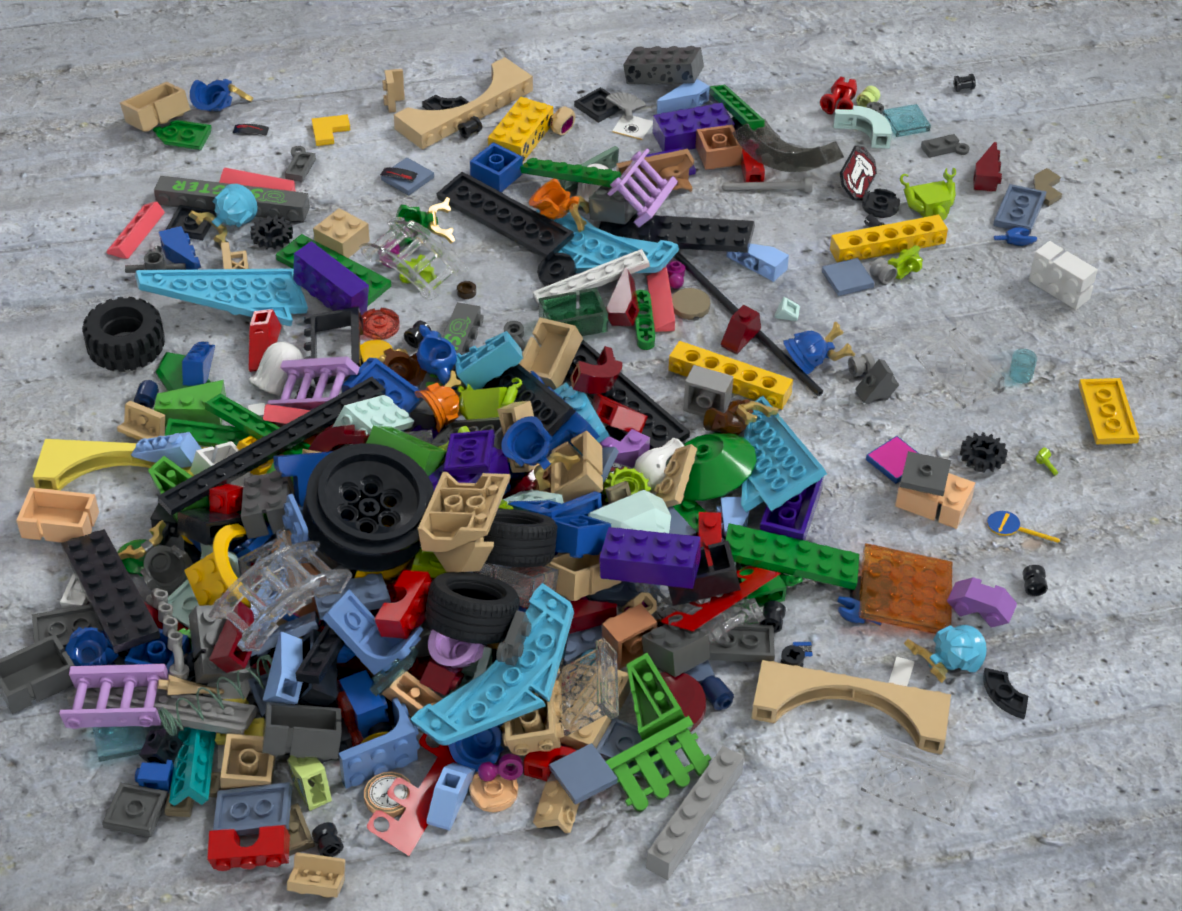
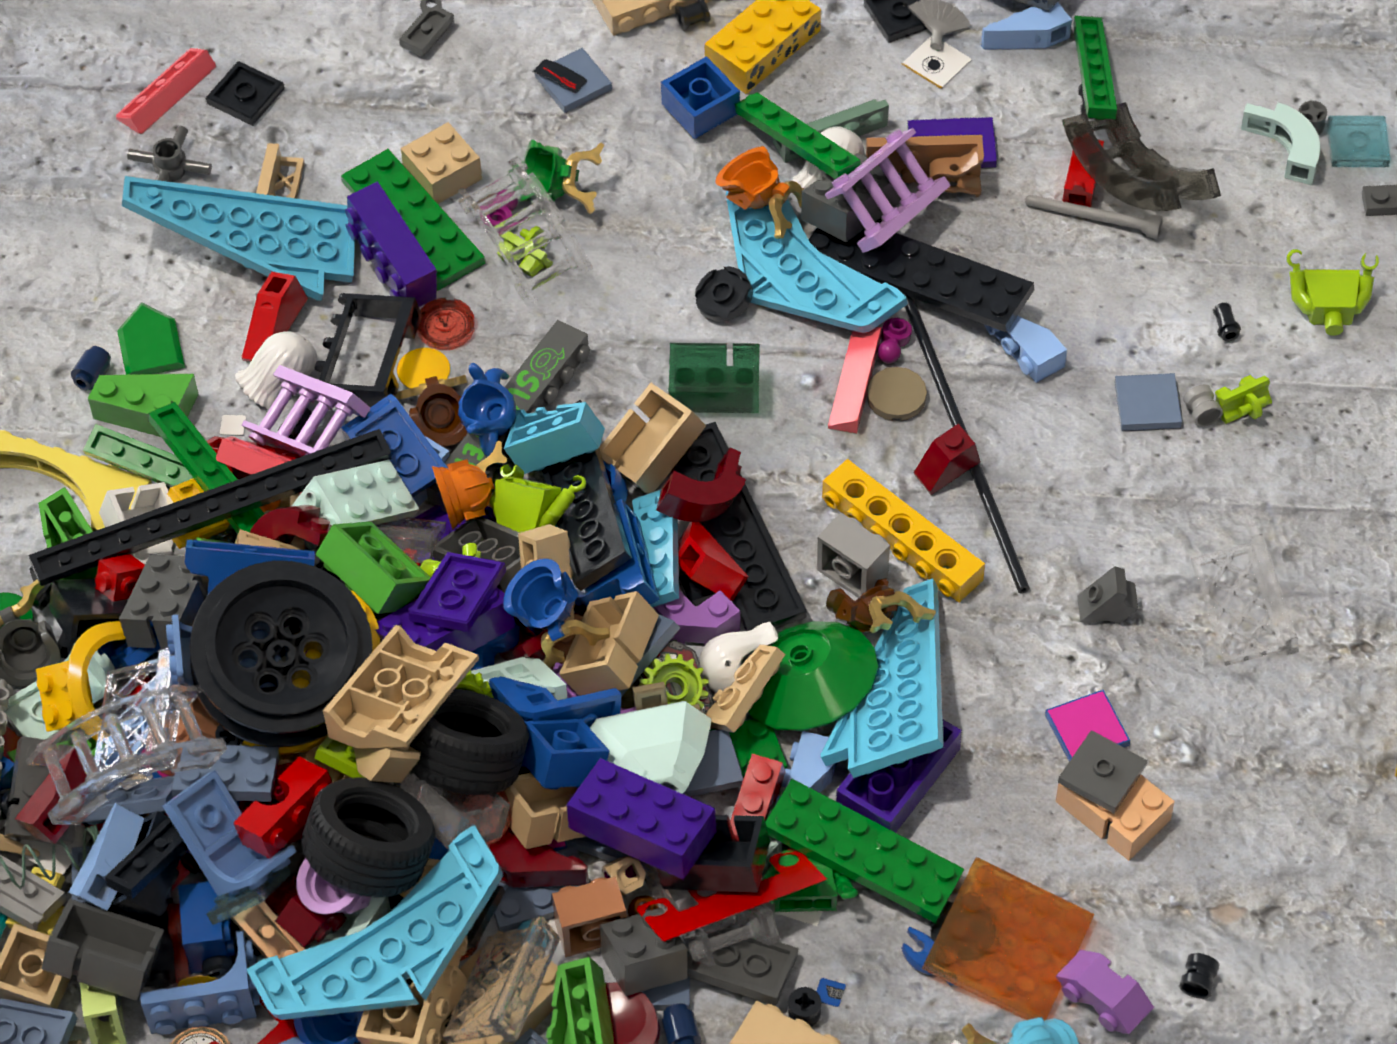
camera: 20 degrees right, 10 degrees up
black tyre [82,297,165,372] -> none
tan bracket [117,401,166,440] -> none
light blue slope [131,432,202,468] -> none
dark grey brick [154,176,310,222] -> none
blue slope [159,226,201,270] -> none
blue slope [182,341,215,386] -> none
medium azure helmet [189,184,257,247] -> none
coral slope [219,168,296,192] -> none
black gear [250,216,293,250] -> none
black wheel [404,320,432,348] -> none
black plate [436,172,574,260] -> none
dark brown tile [457,281,477,299] -> none
dark grey hinge [497,610,532,666] -> none
dark grey plate [504,321,525,351] -> none
white tile [533,249,650,310] -> none
tan rock [550,106,575,135] -> none
slope [604,268,639,326] -> none
green beam [634,290,655,350] -> none
dark purple brick [652,103,735,151] -> none
nougat brick [696,125,742,170] -> none
black wheel [760,601,786,633] -> none
light aqua slope [774,297,800,321] -> none
blue helmet [783,322,855,374] -> none
red piece [820,76,857,115] -> none
yellow brick [830,215,948,263] -> none
shield [839,145,877,201] -> none
light grey wheel [848,352,875,377] -> none
yellowish green wheel [856,86,881,107] -> none
black tile [862,189,900,218] -> none
black gear [960,432,1008,473] -> none
blue piece [987,511,1060,543] -> none
clear light blue piece [1009,349,1037,383] -> none
lime hand [1035,447,1059,476] -> none

